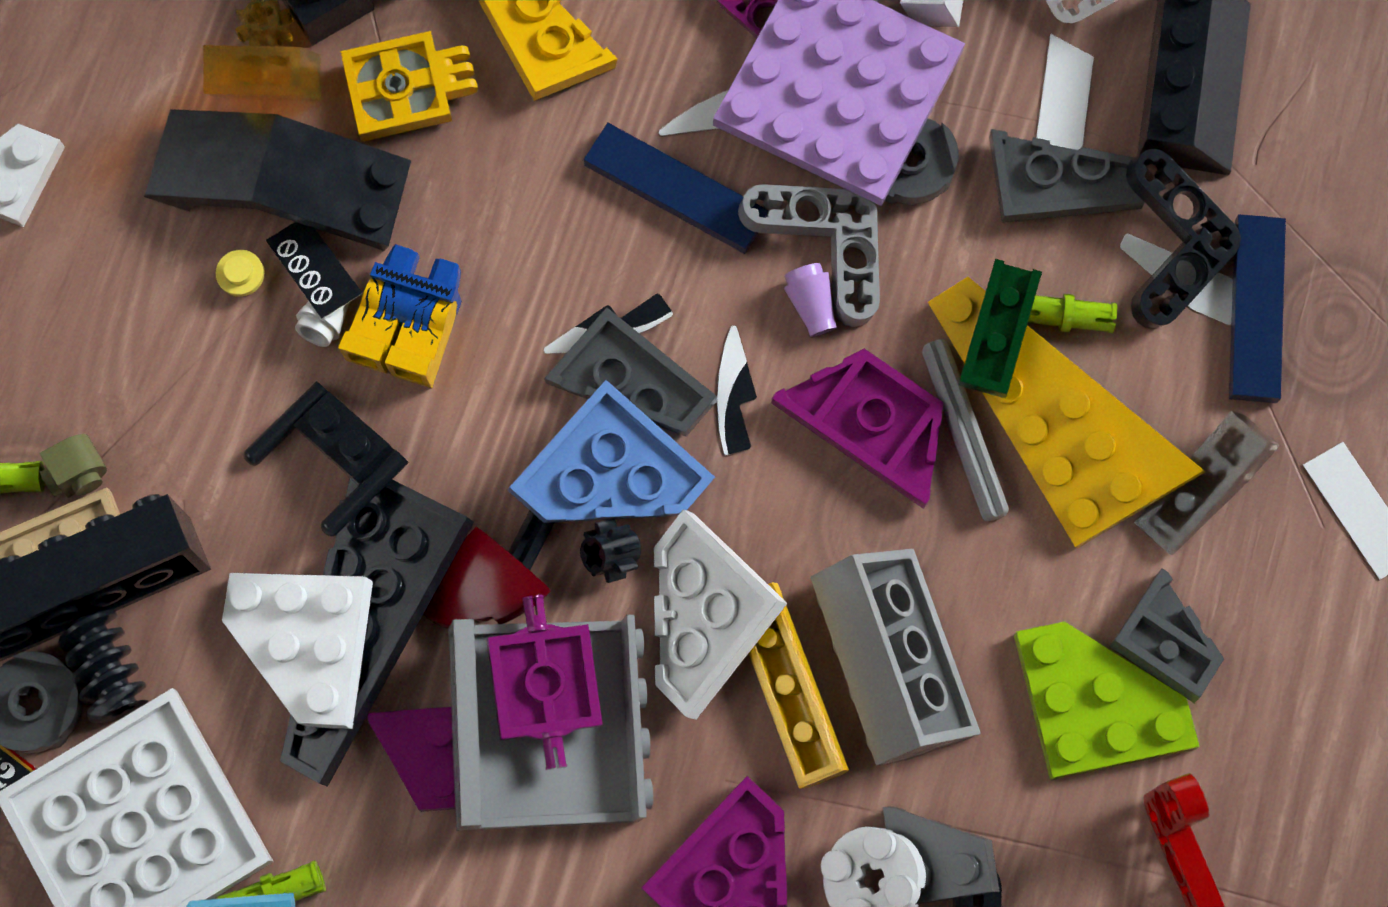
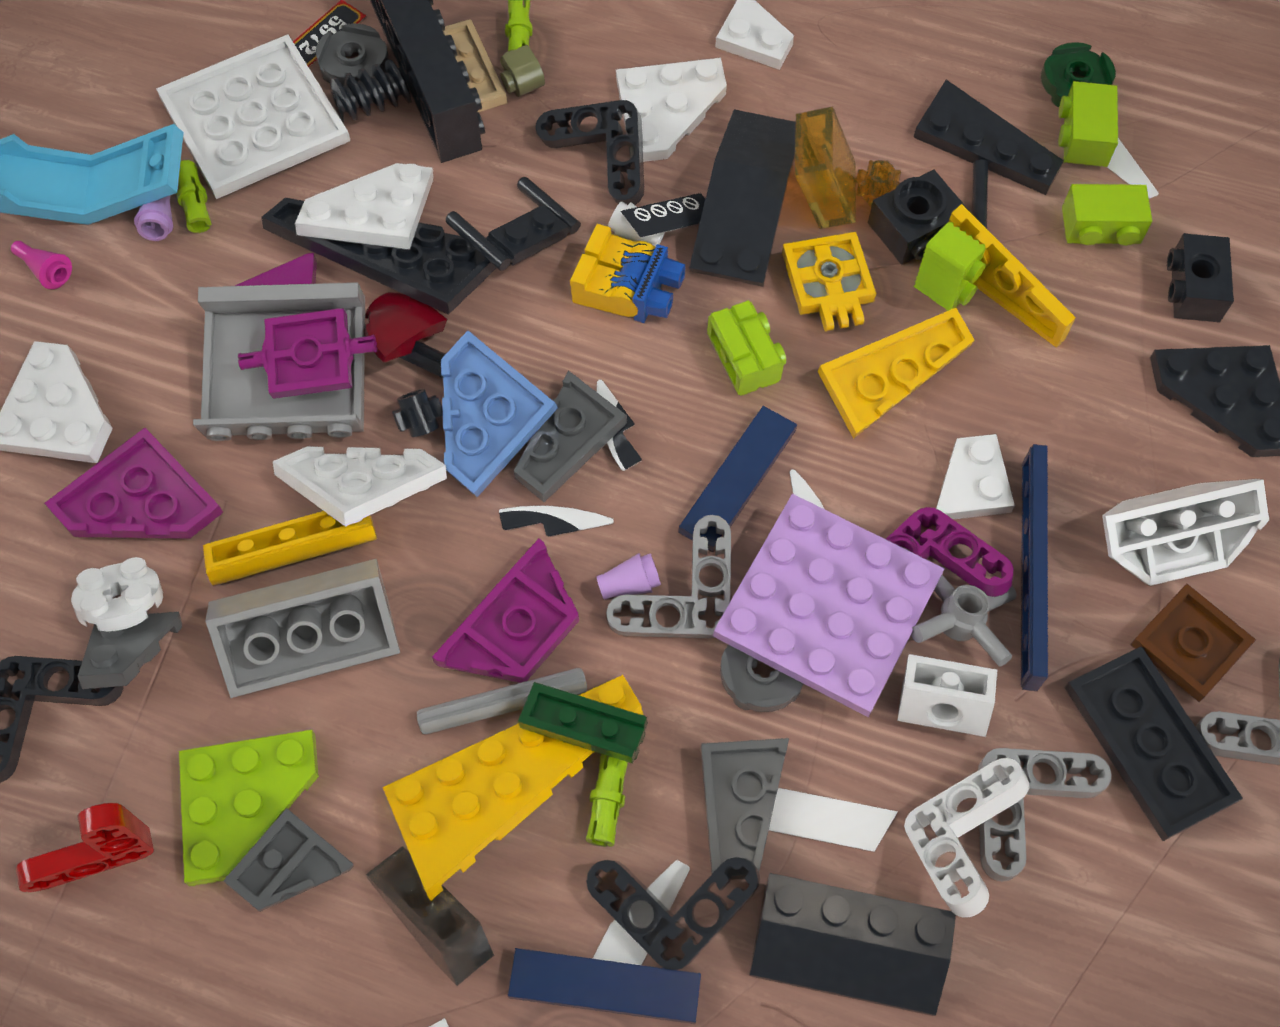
camera: 90 degrees right, 10 degrees down
light yellow plate [216,250,264,297] -> none
none -> black beam [535,100,645,205]
none -> white plate [616,58,727,162]
none -> lime brick [707,300,786,396]

